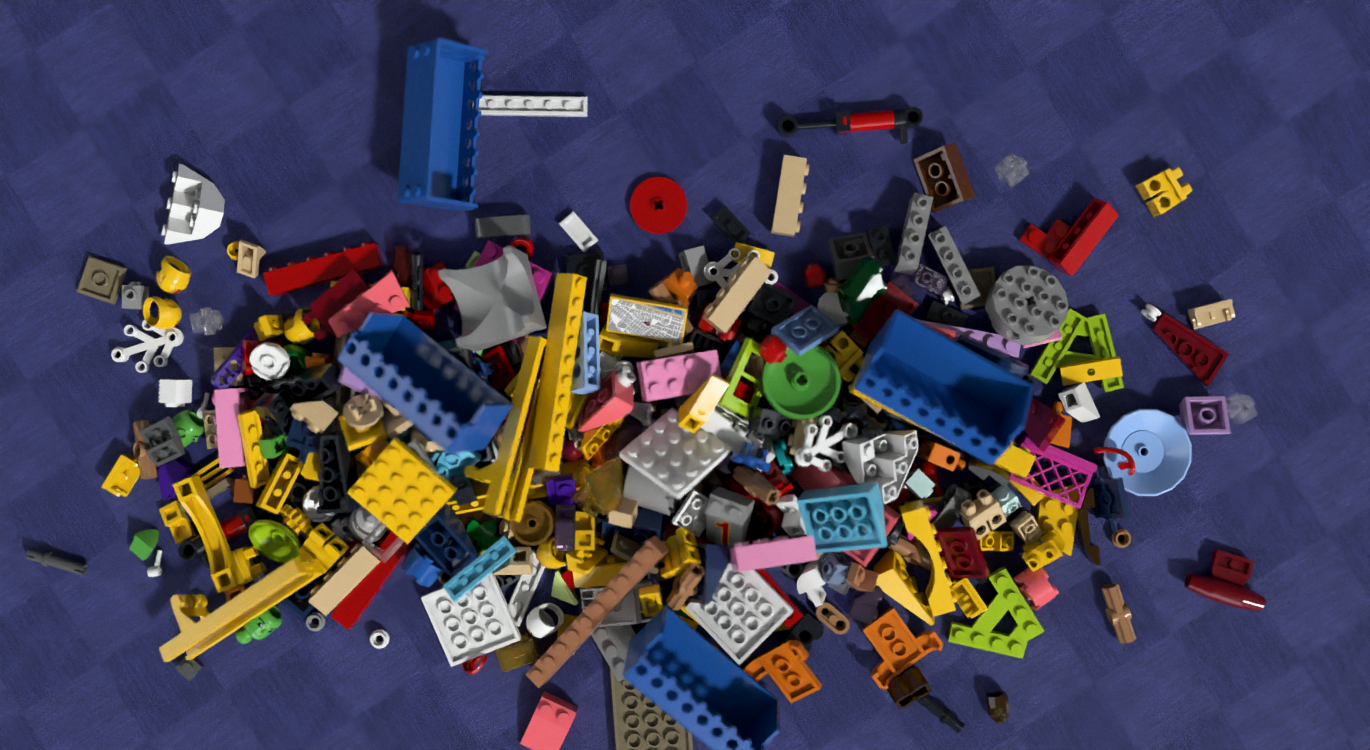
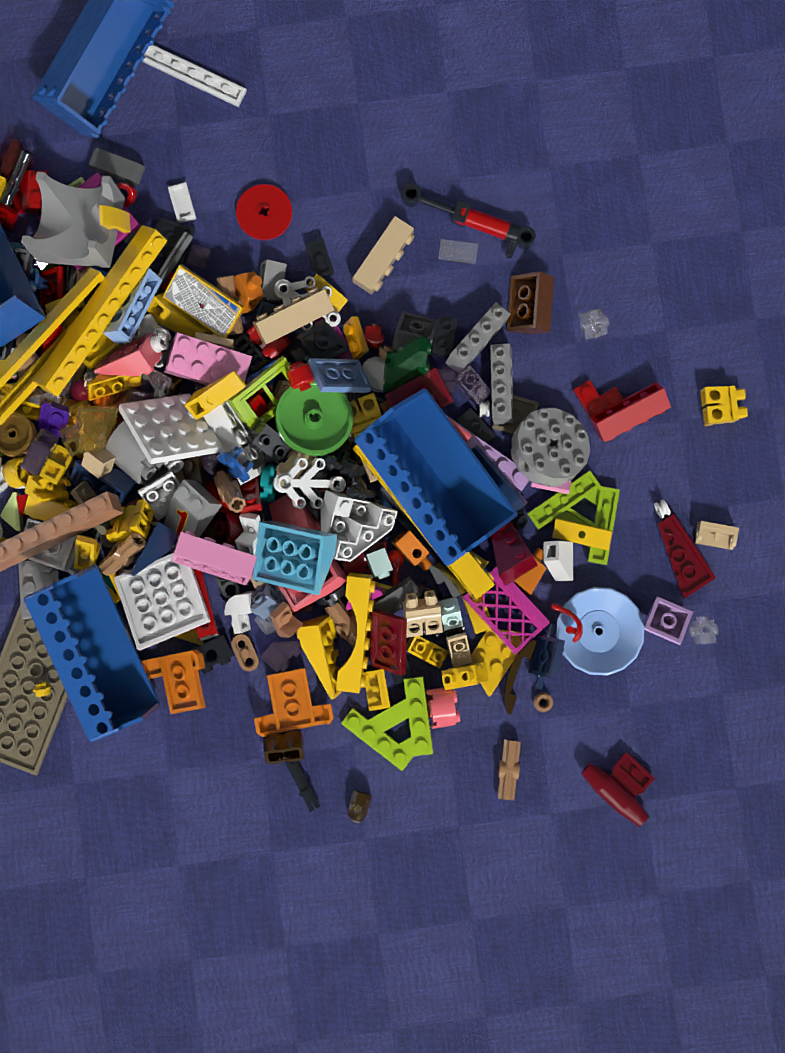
camera: 20 degrees right, 5 degrees down
none -> yellow plate [32,682,52,697]
none -> yellow slope [99,205,131,233]
none -> light orange plate [343,317,369,359]
none -> clear plate [438,239,478,264]

